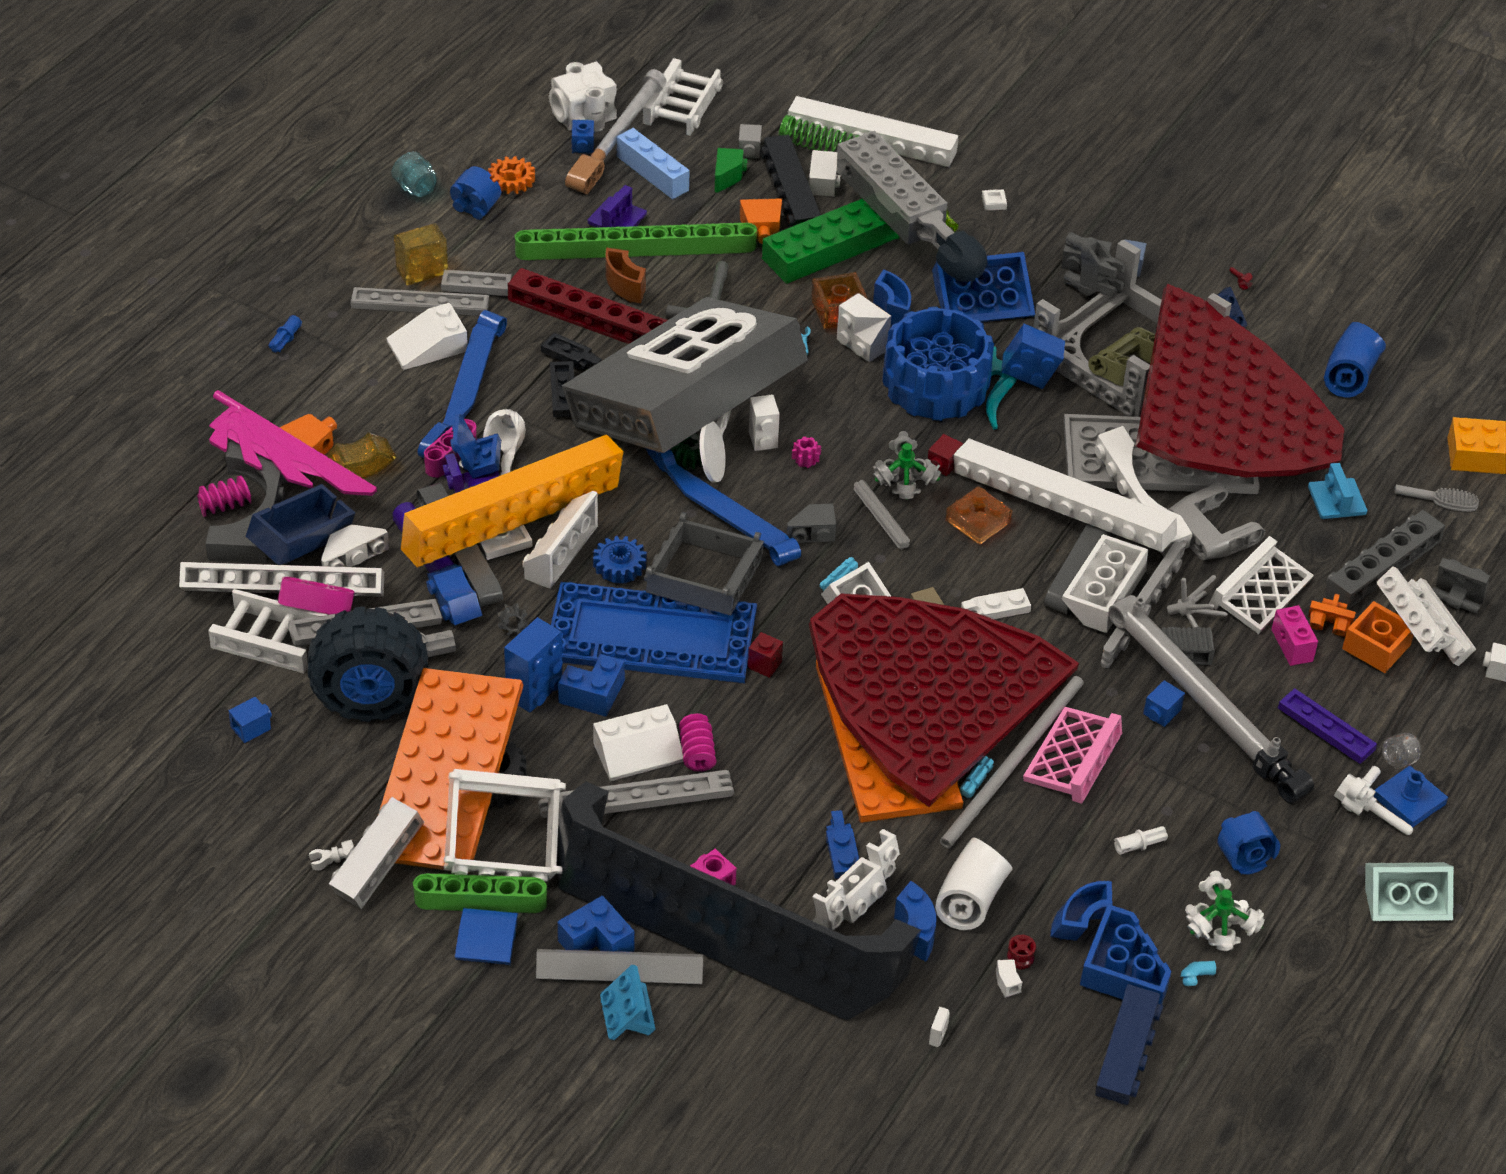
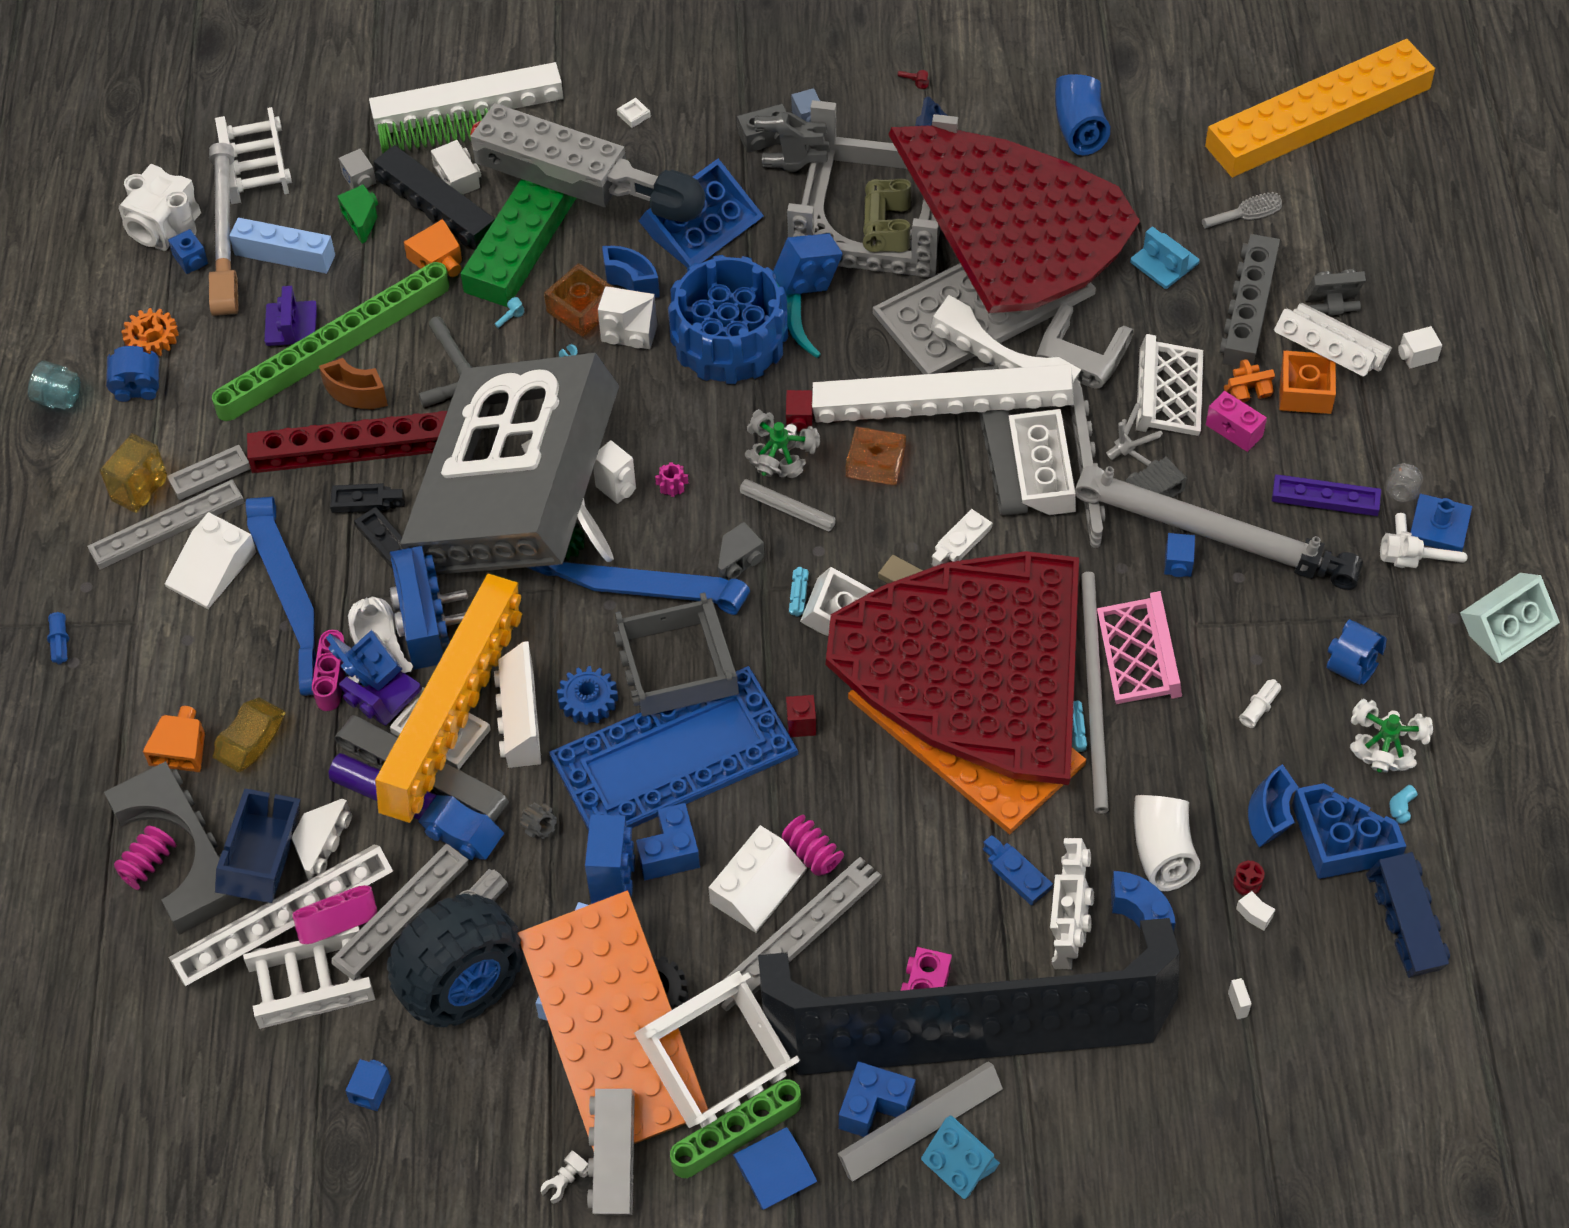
camera: 30 degrees left, 10 degrees up
dark pink animal [209,390,377,496] -> none
none -> blue piece [390,546,468,670]
none -> medium azure hand [494,297,524,328]

